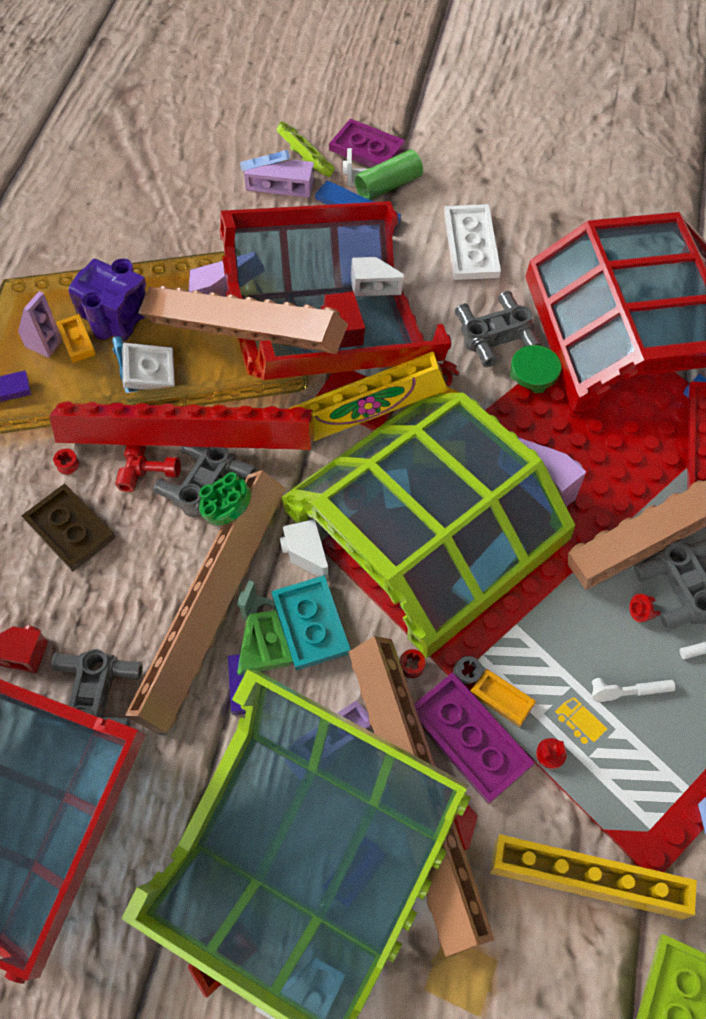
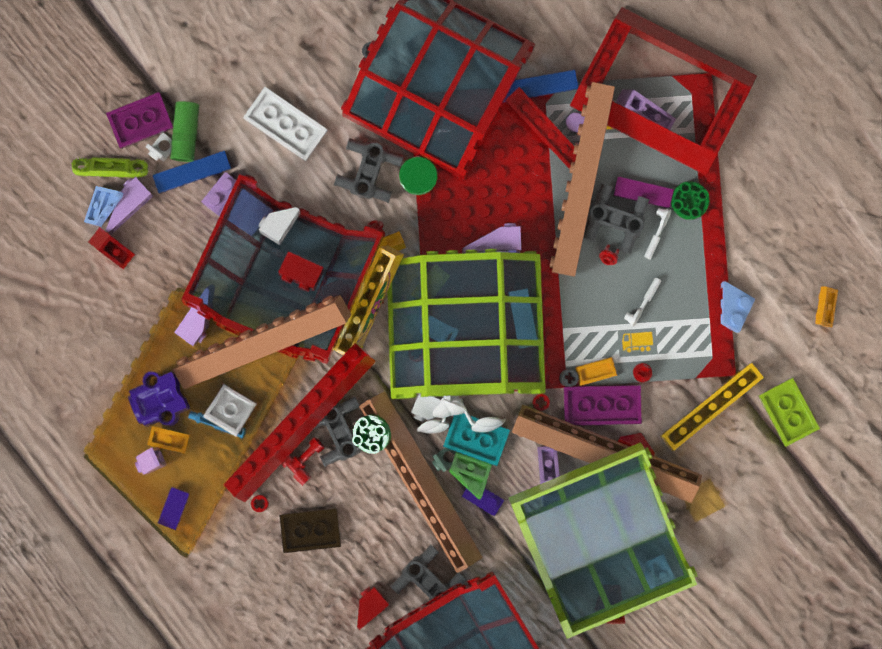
camera: 55 degrees left, 25 degrees up
none -> red slope [88,227,135,269]
none -> white plant [417,396,506,434]

